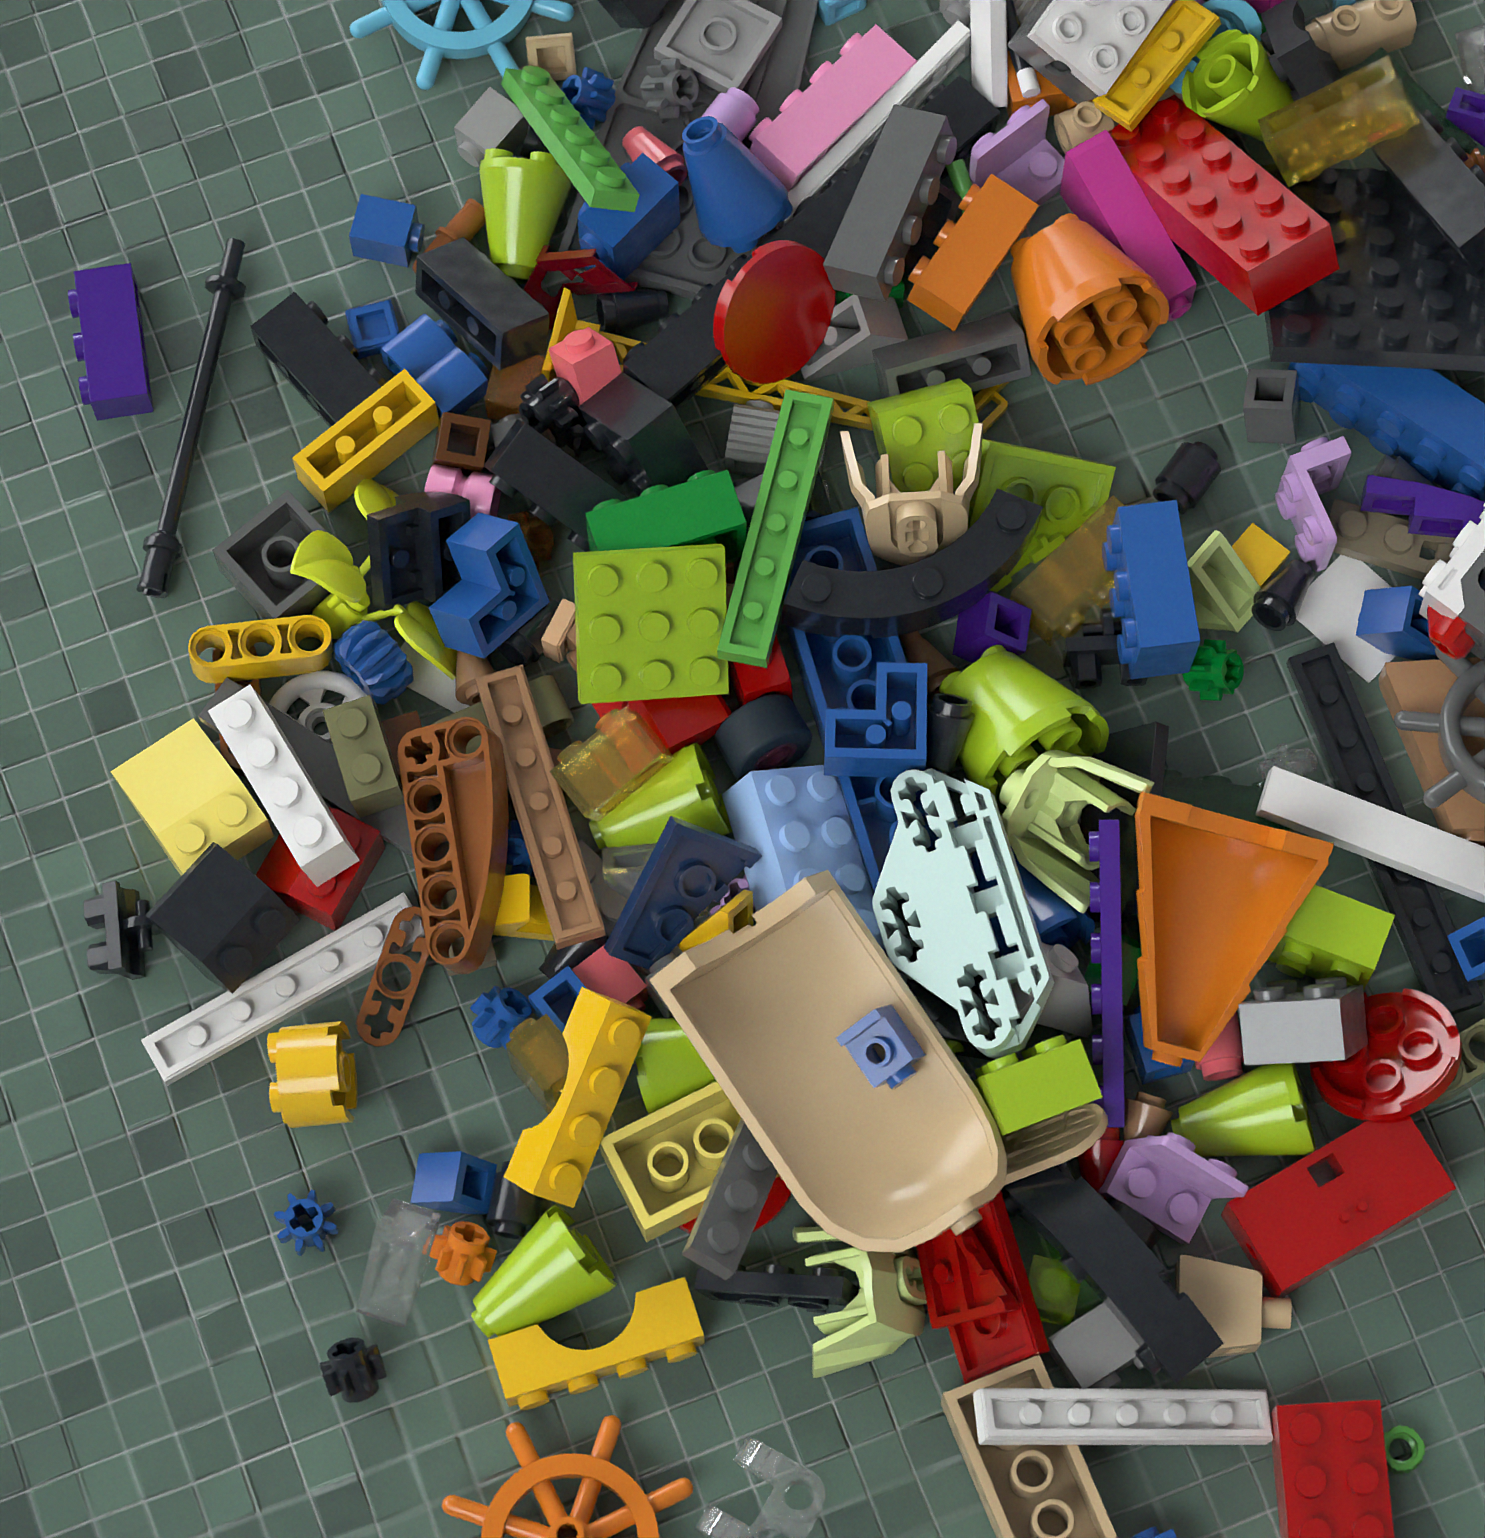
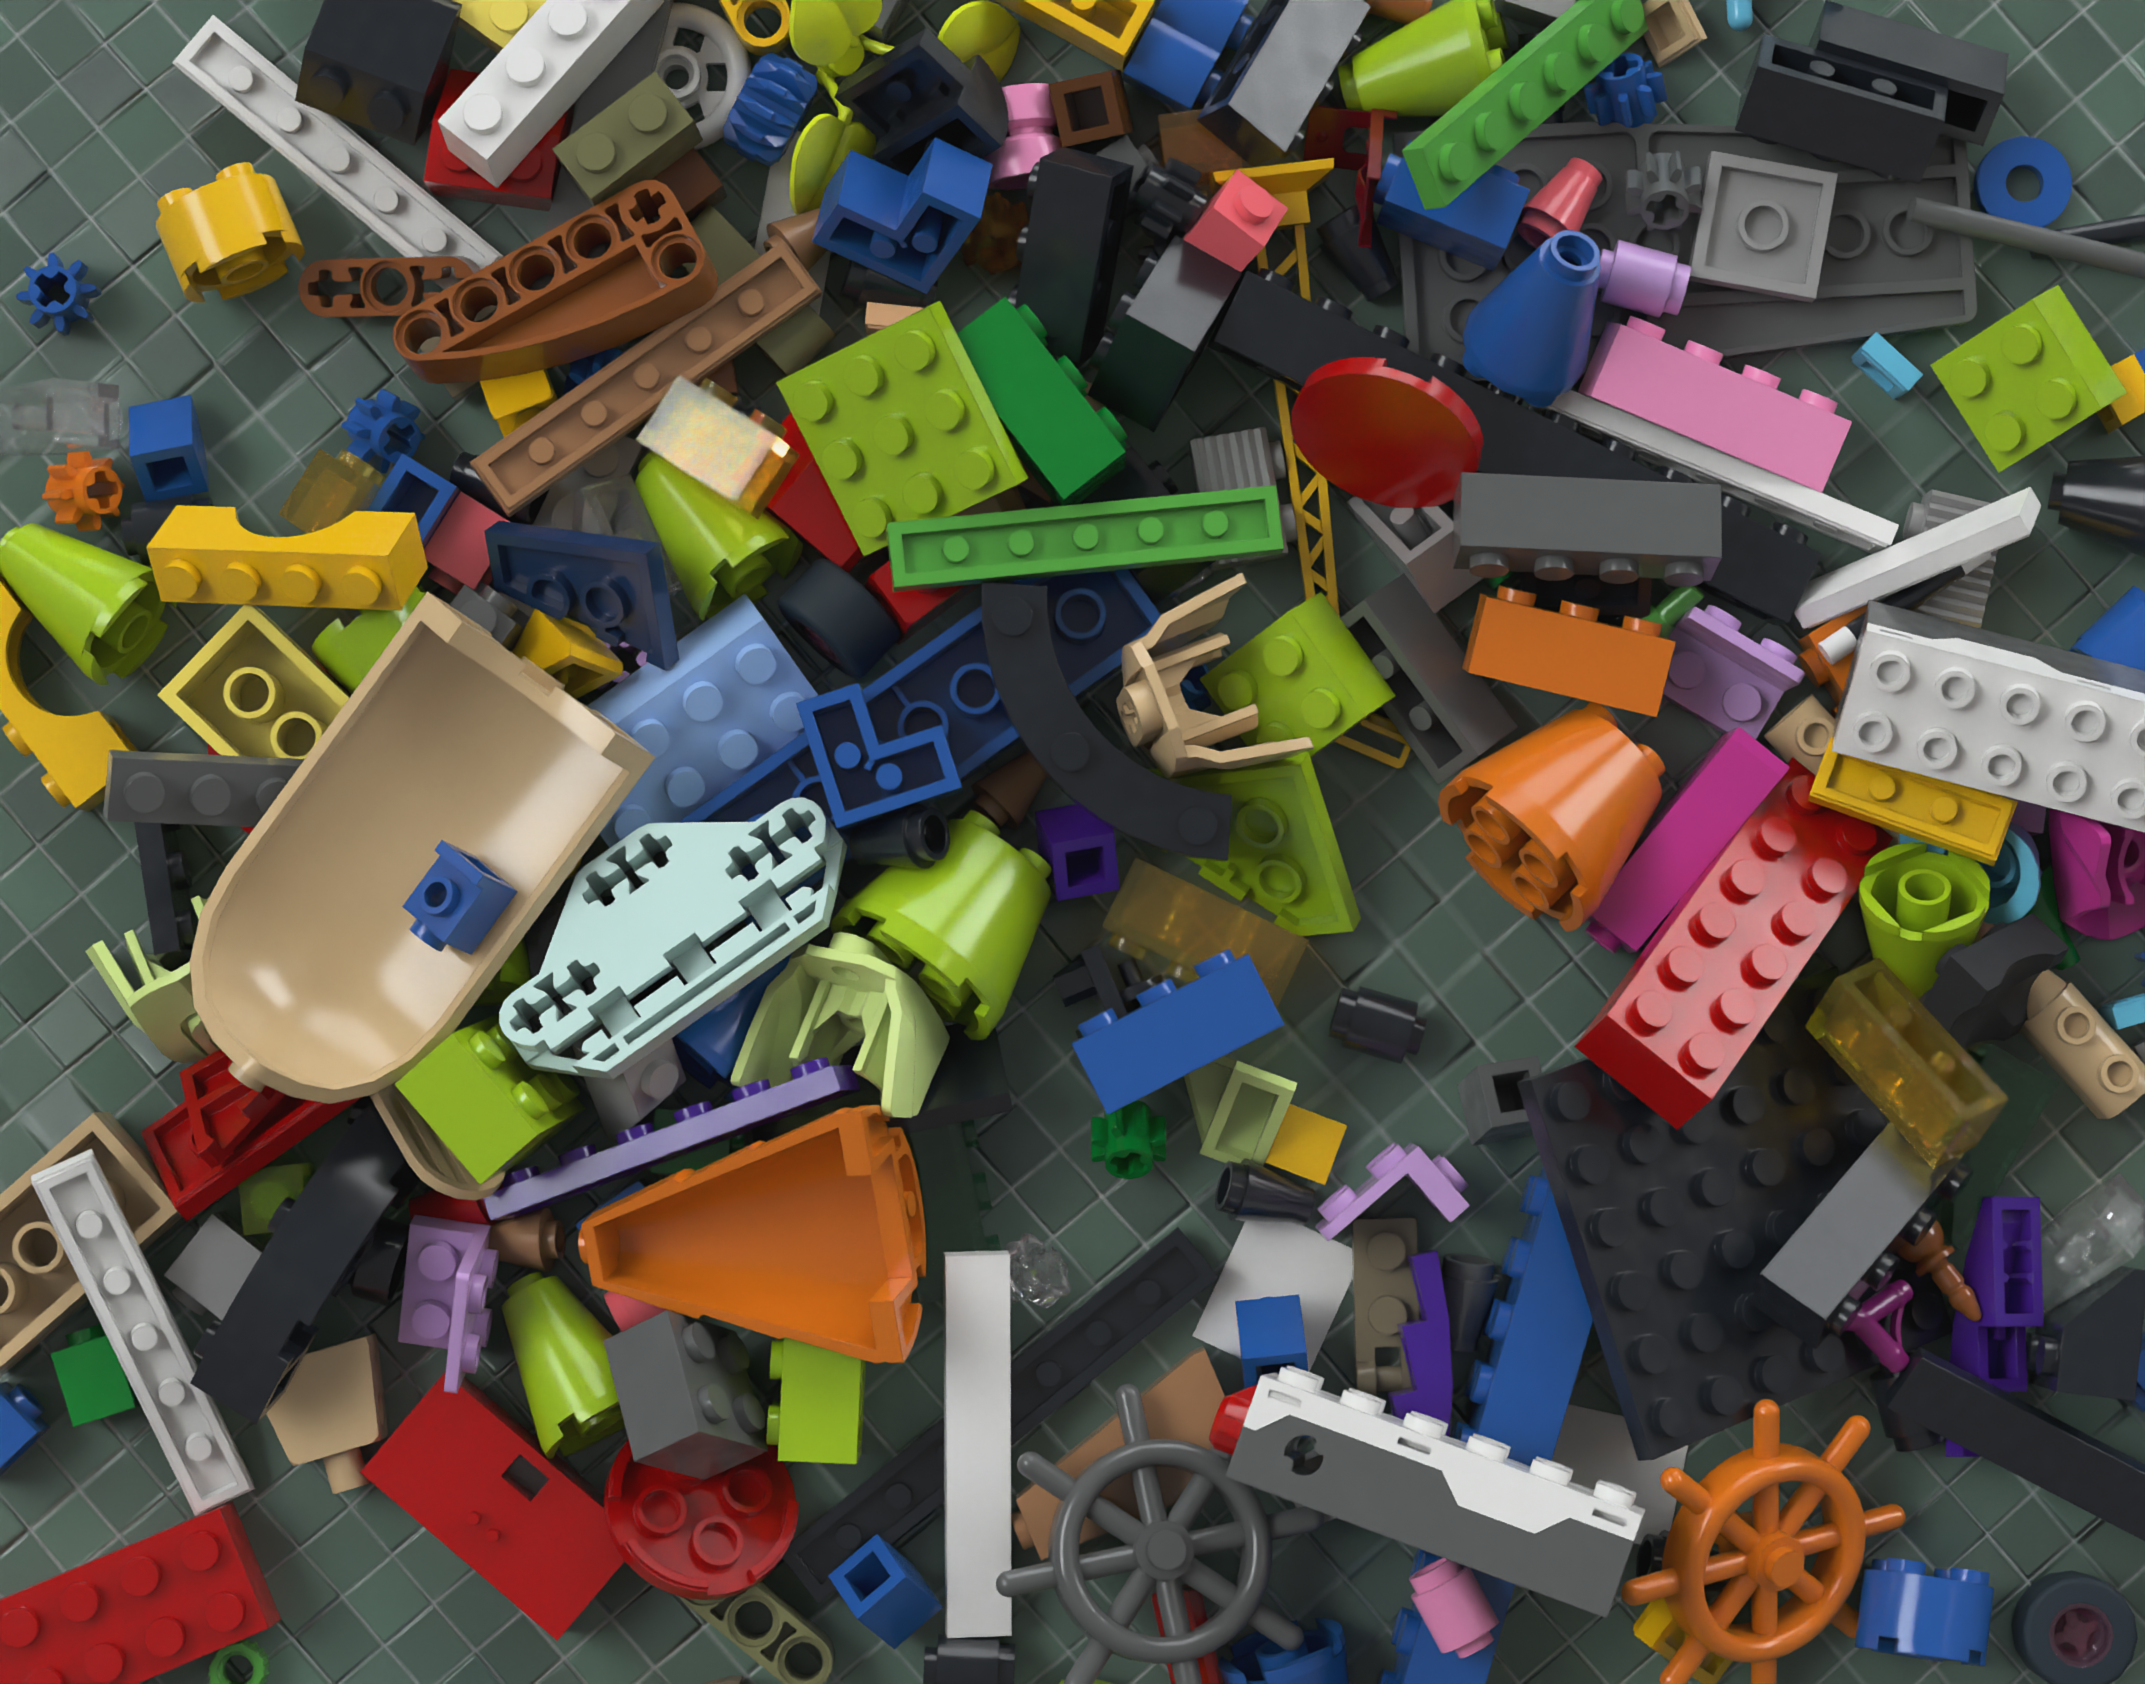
camera: 65 degrees right, 15 degrees up
none -> green brick [50,1324,140,1427]

